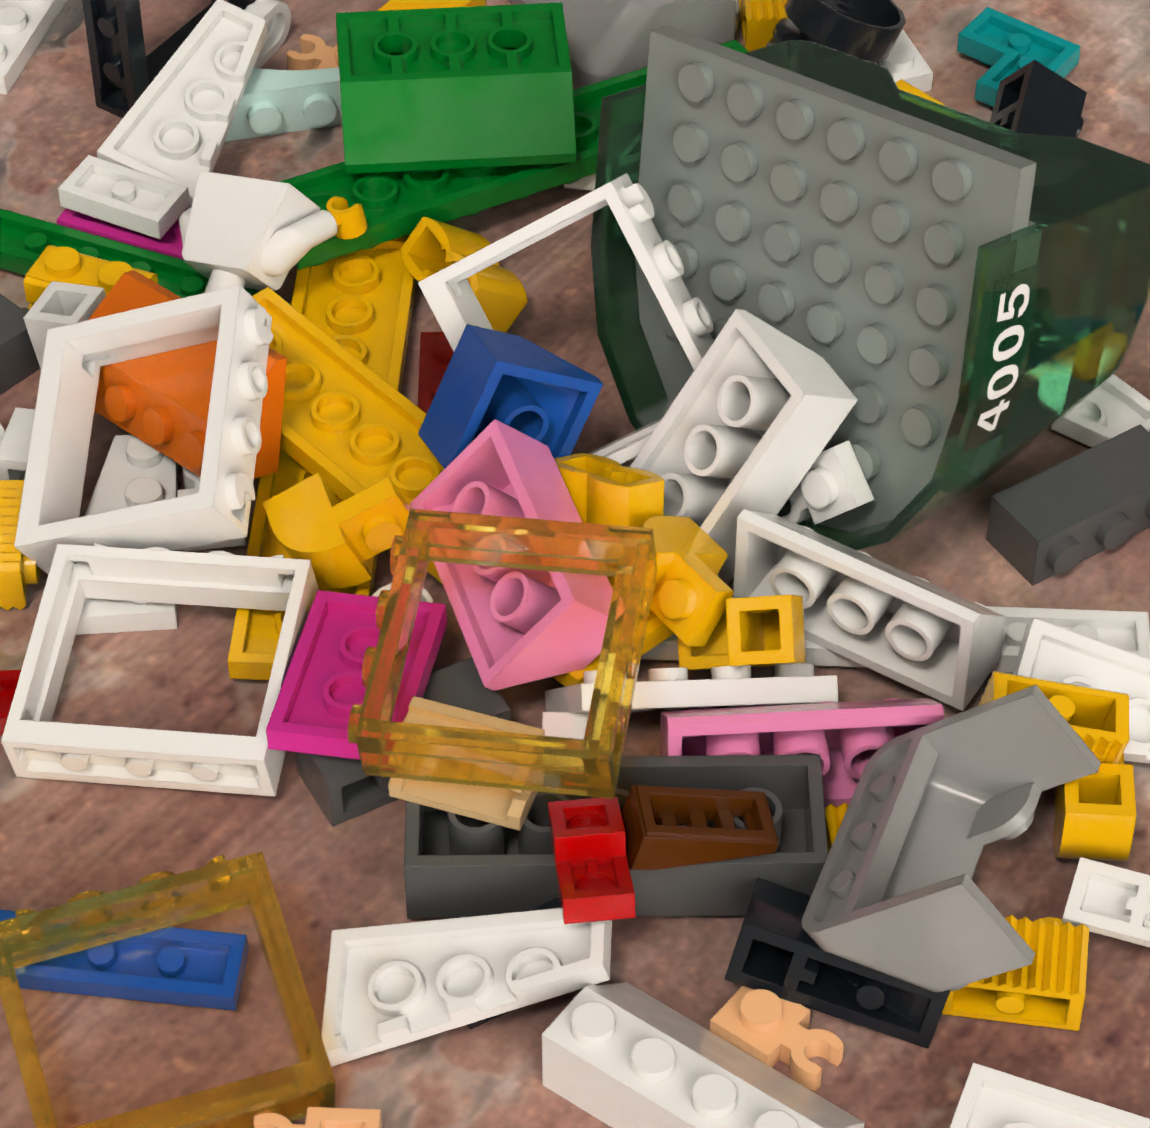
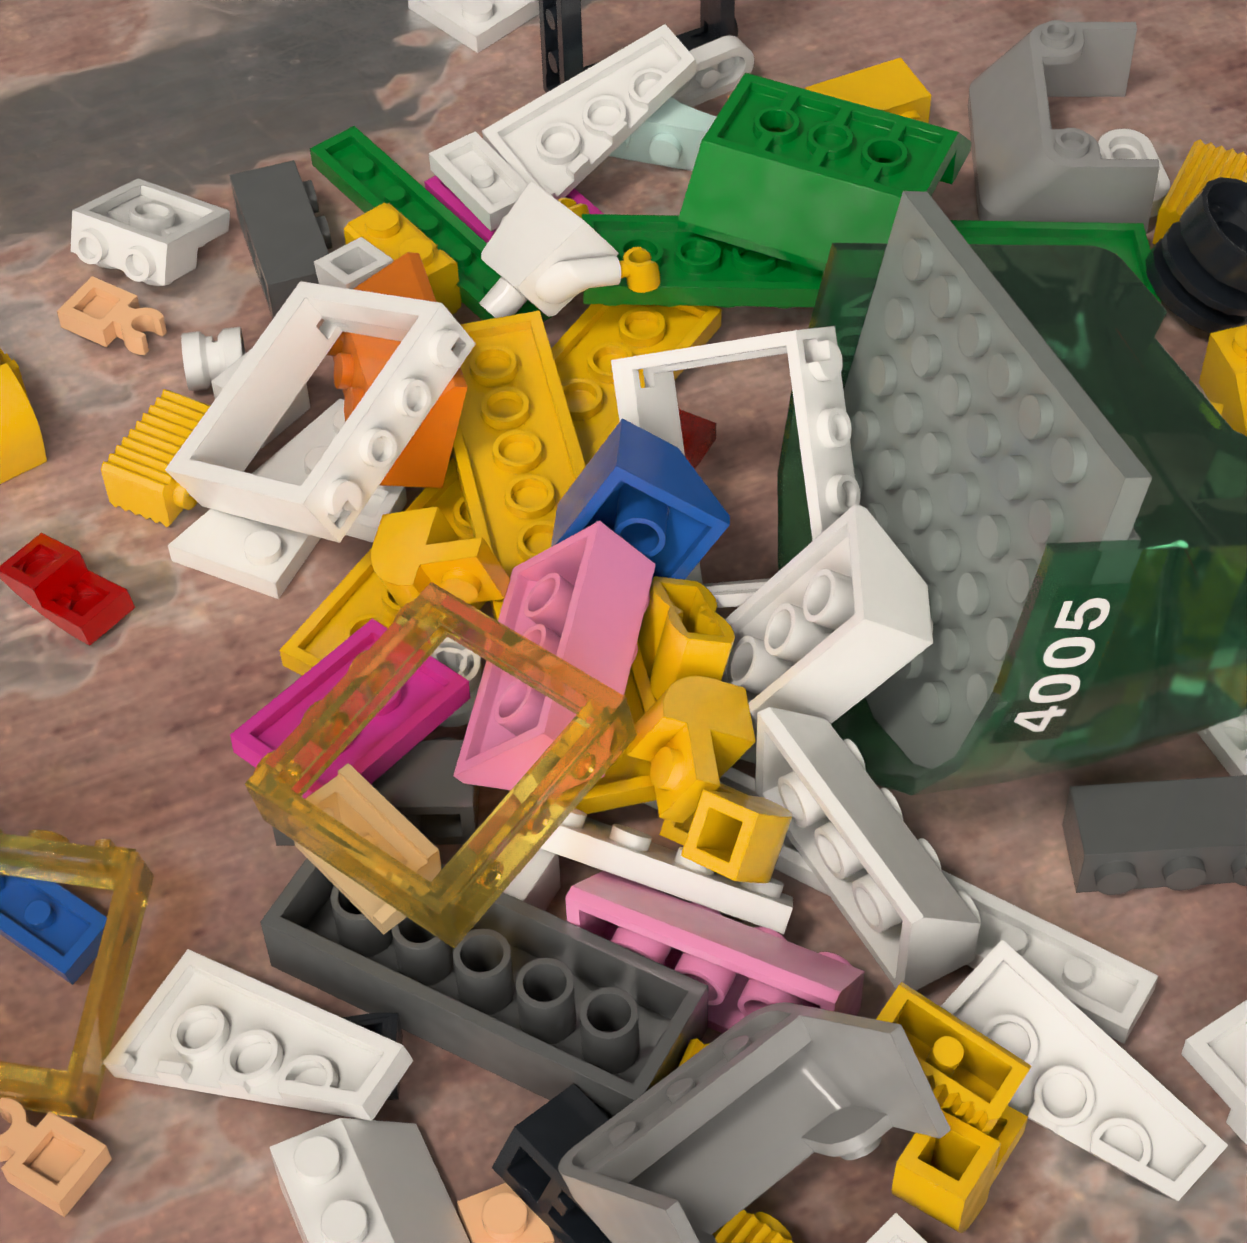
camera: 30 degrees right, 5 degrees up
white window [1,543,319,797] -> none
yellow brick [401,217,528,333] -> none
red slope [547,796,636,924] -> none
reddish brown slope [621,785,779,870] -> none
white plate [782,440,875,525] -> none

